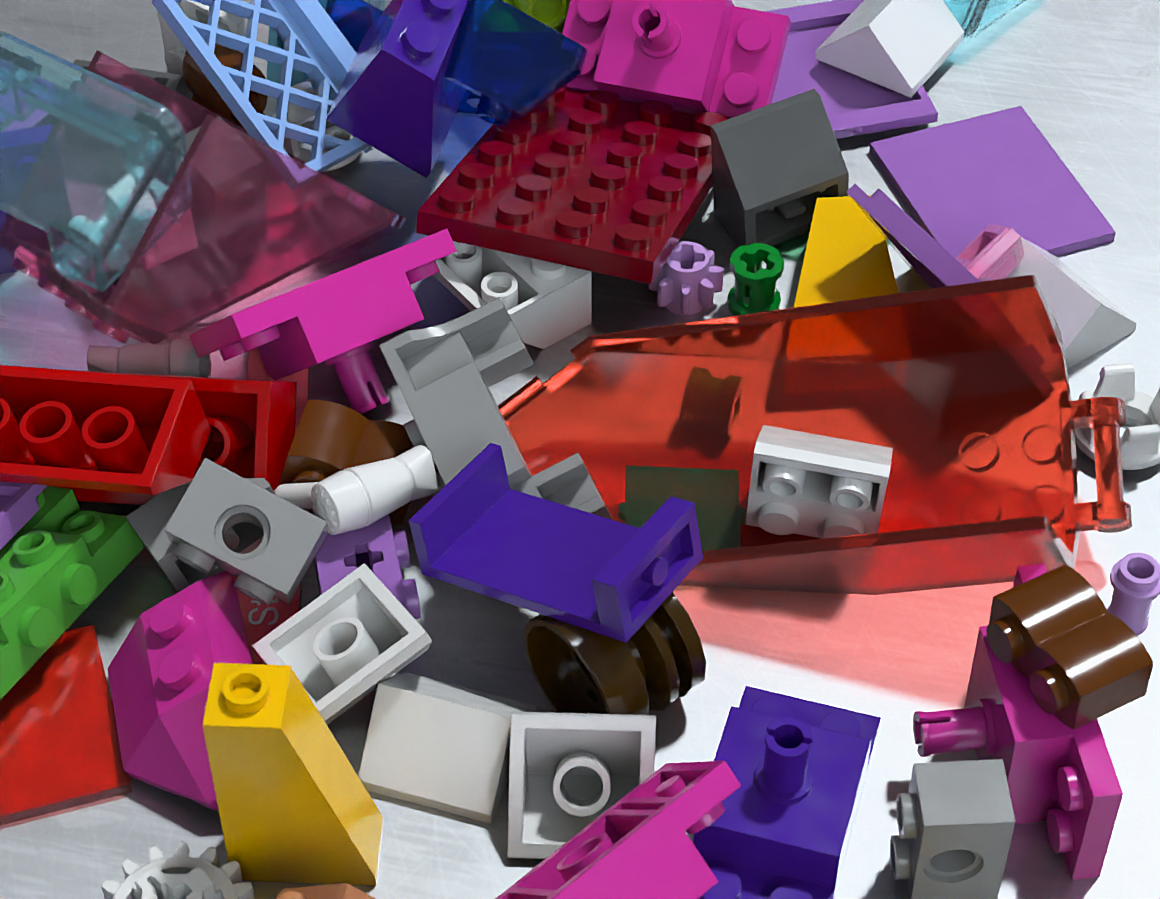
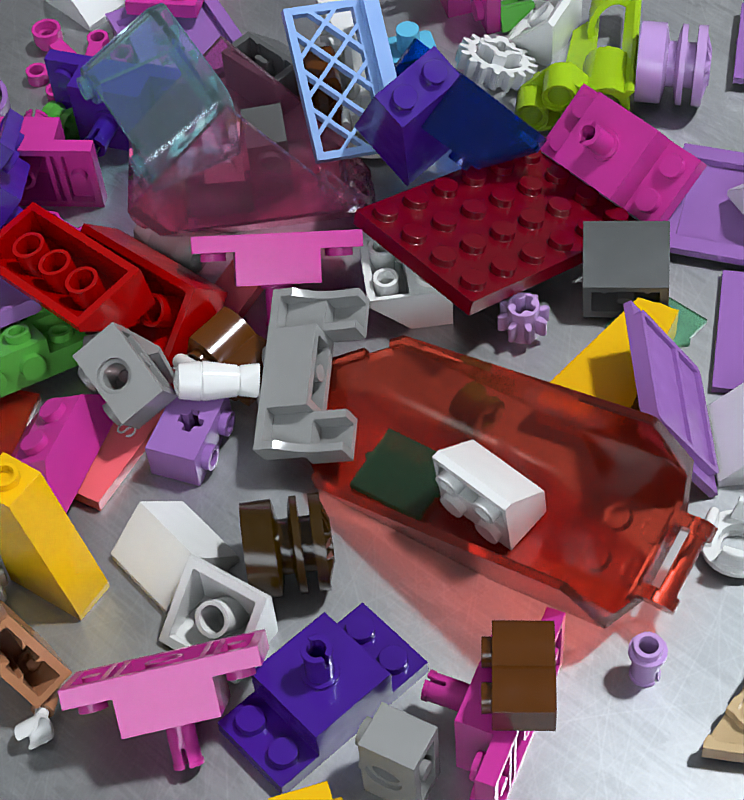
camera: 35 degrees right, 5 degrees up
white slope [252,563,432,725] -> none
dark purple panel [409,443,703,643] -> none
green bush [727,243,784,323] -> none
bright pink slope [955,225,1024,292] -> none

